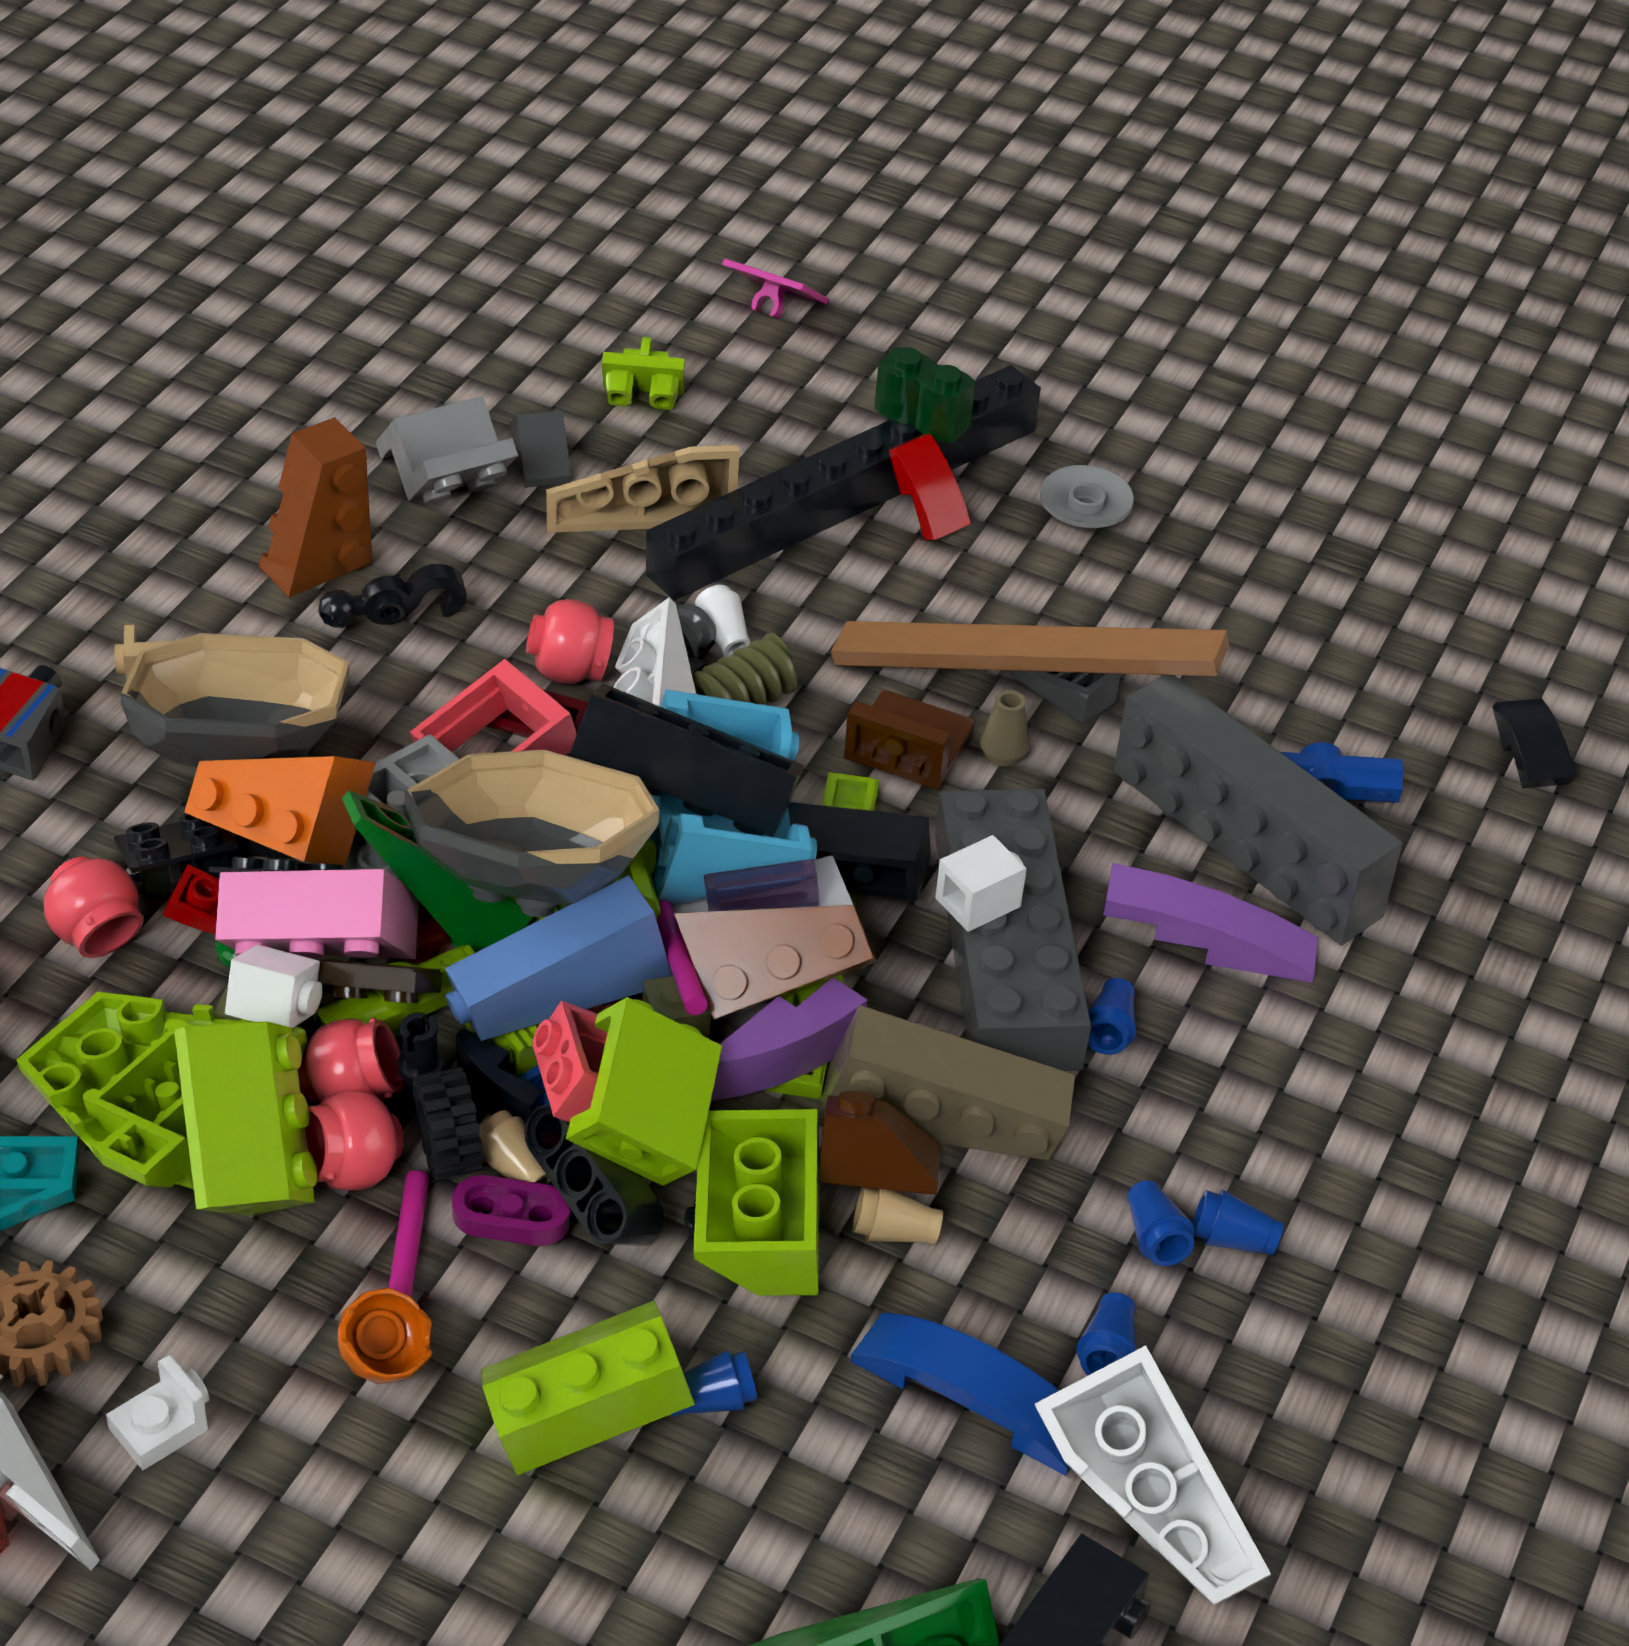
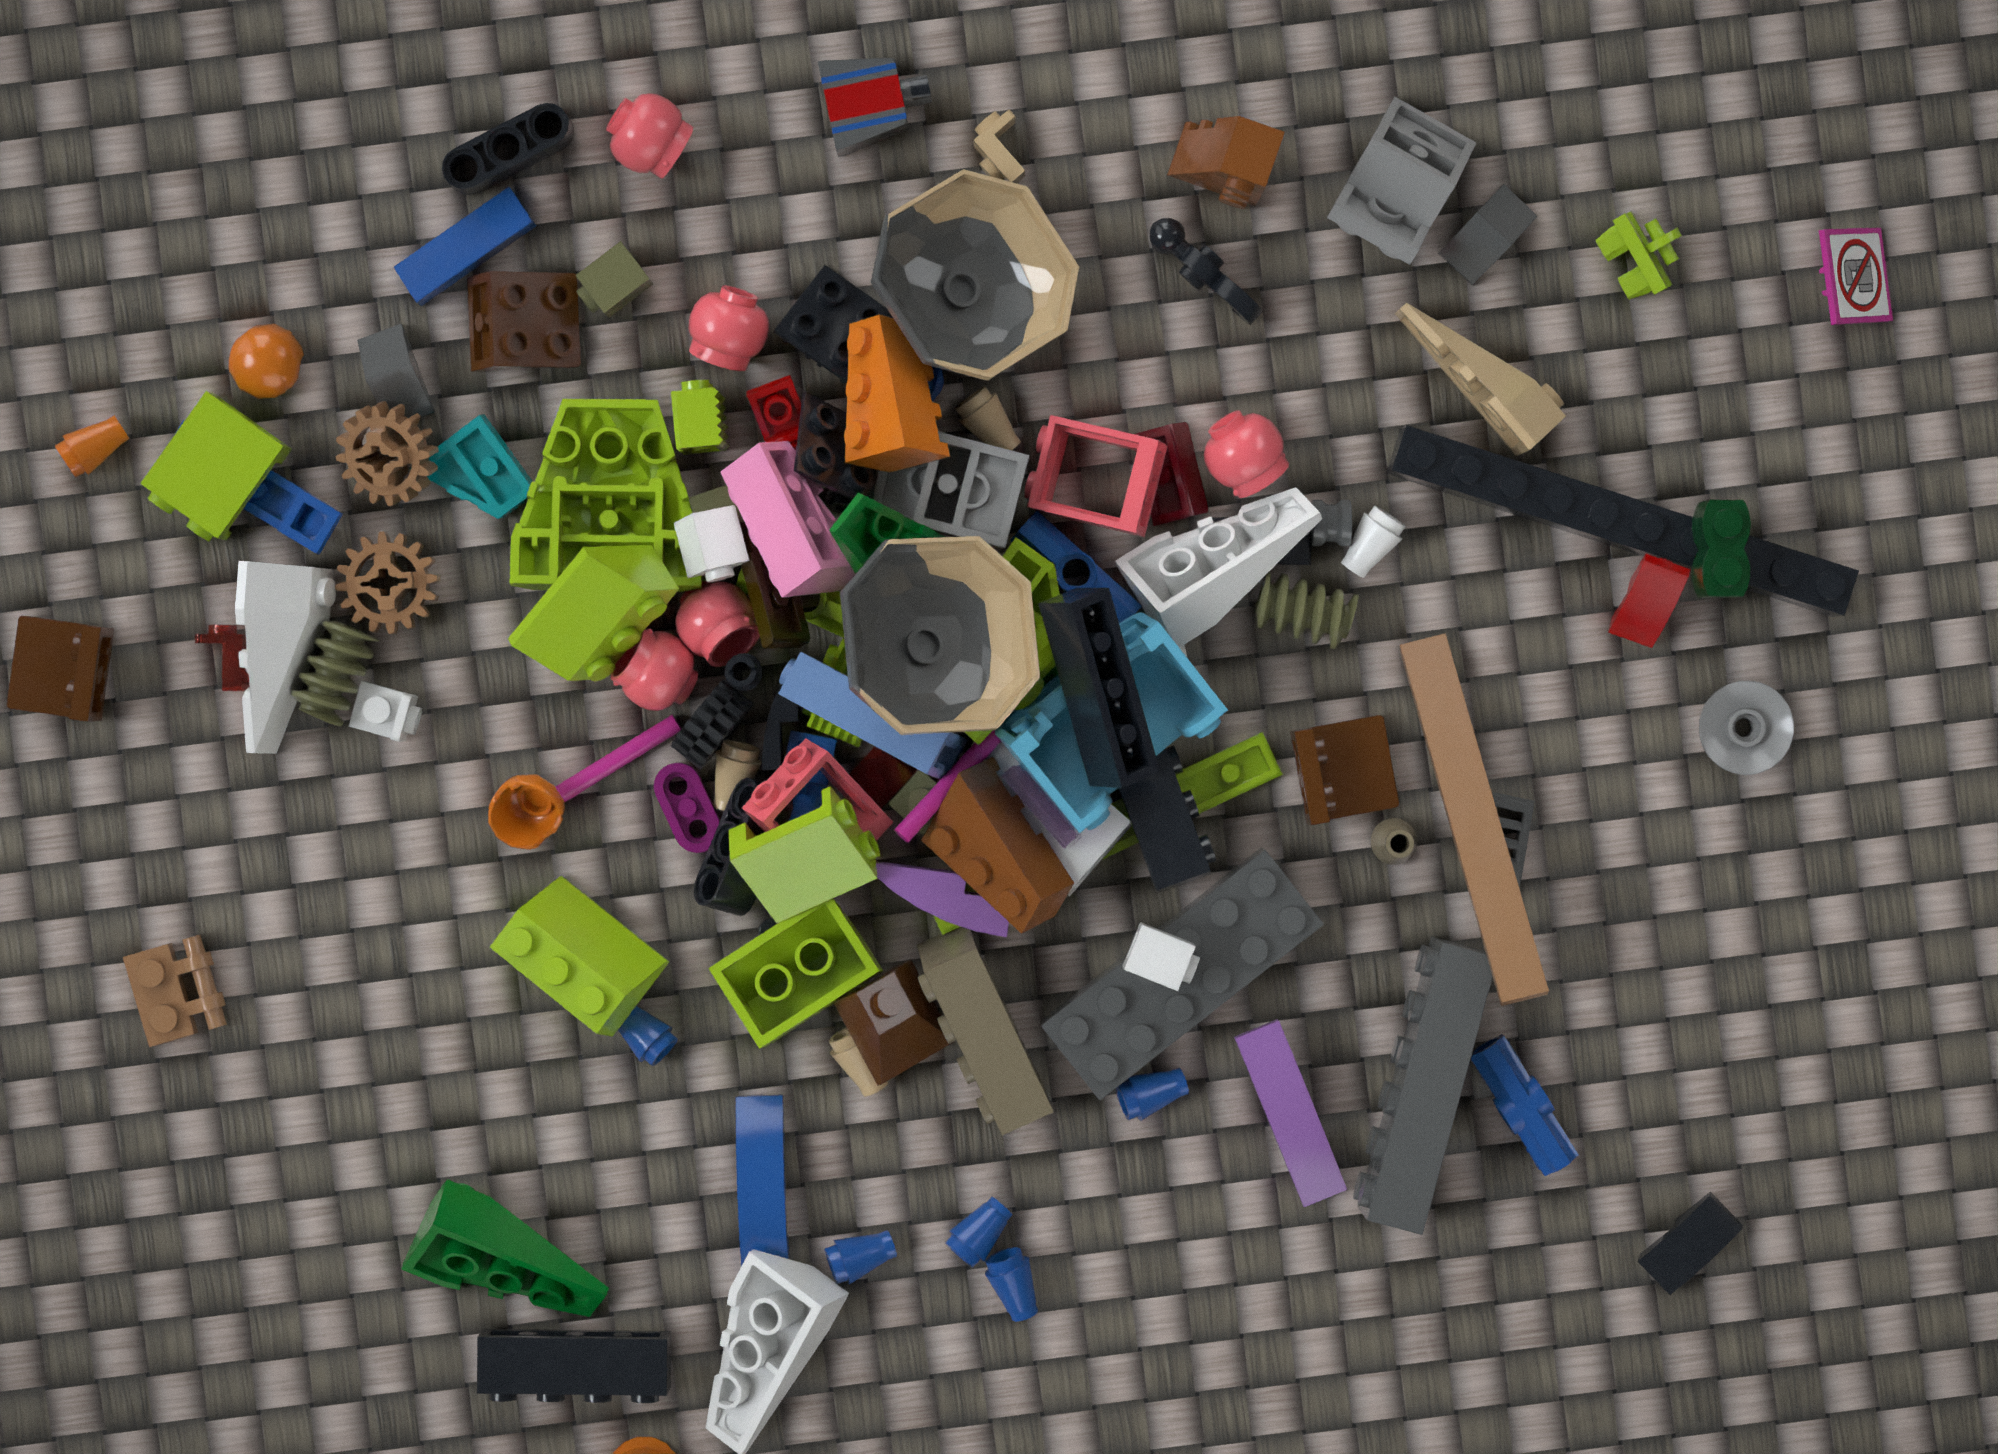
camera: 60 degrees right, 45 degrees up
none -> olive piece [290,621,381,727]
none -> lime brick [671,380,730,455]

